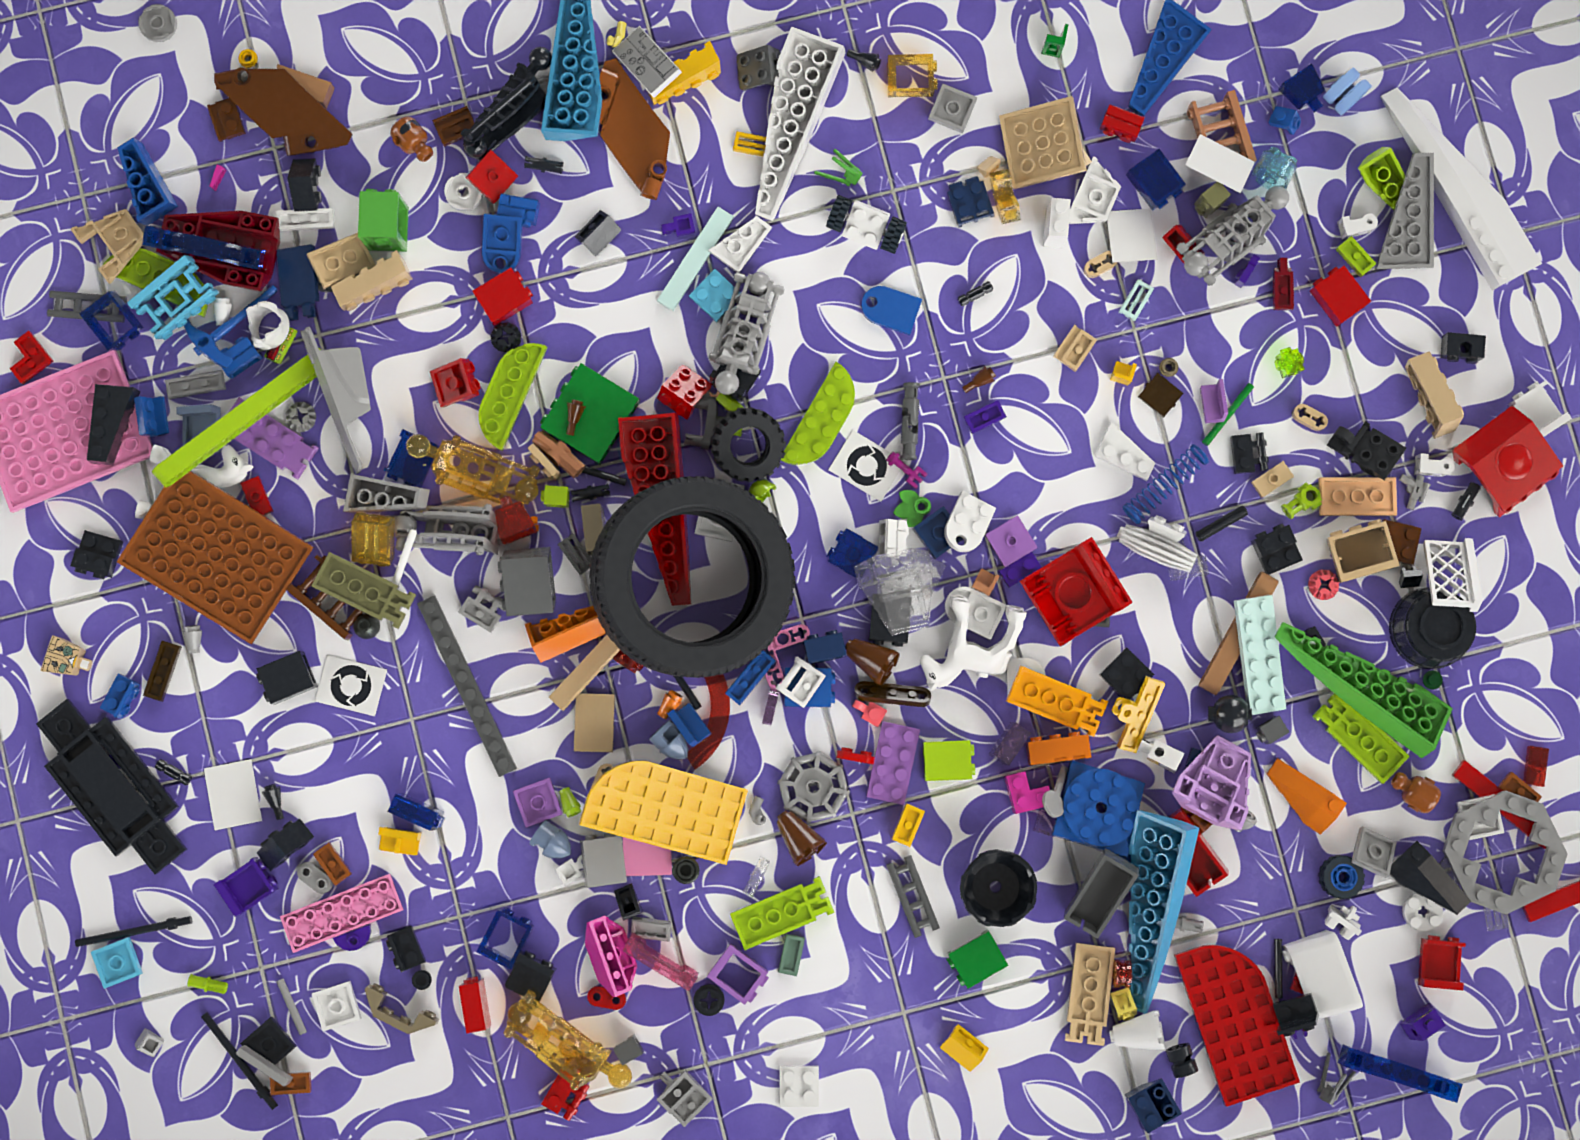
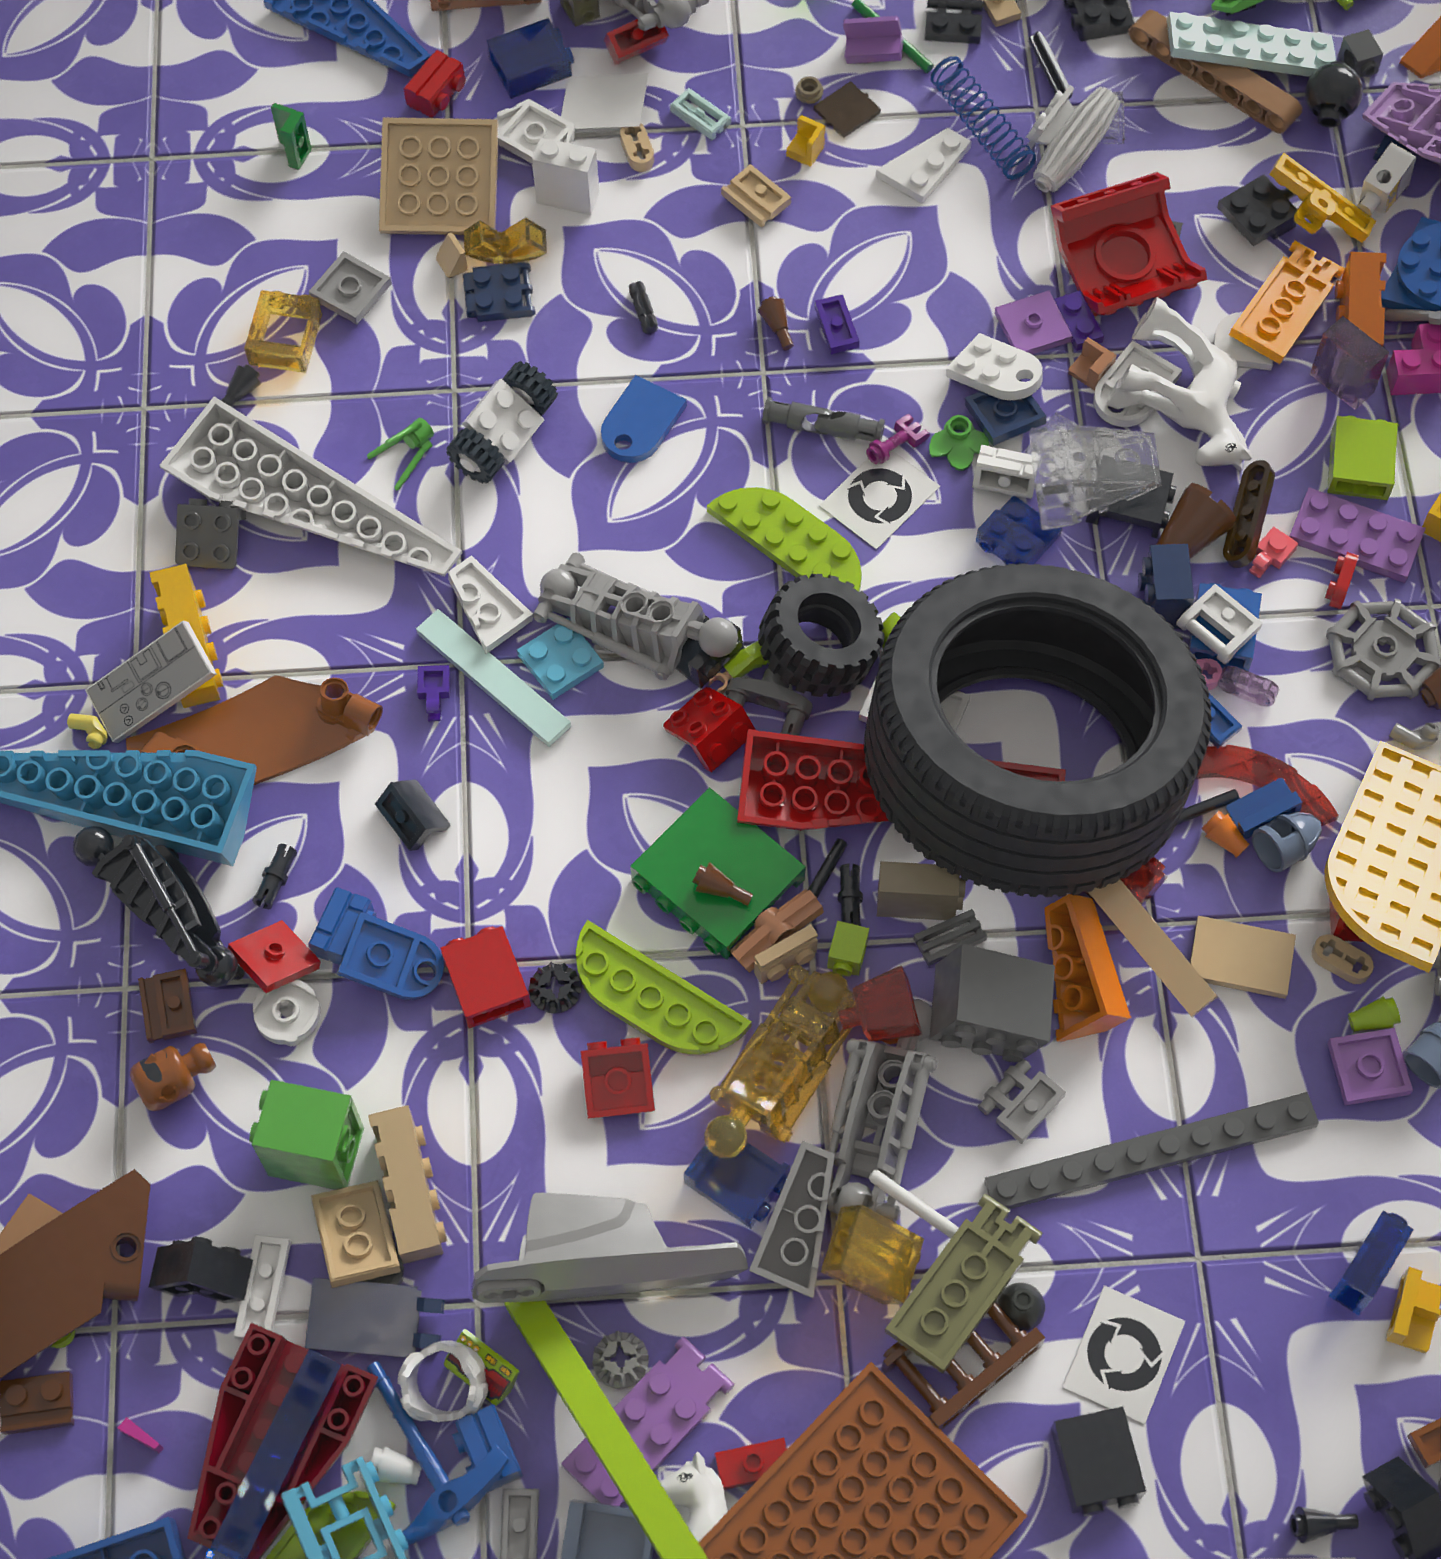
camera: 75 degrees left, 20 degrees down
yellow tile [733,131,766,157] -> none

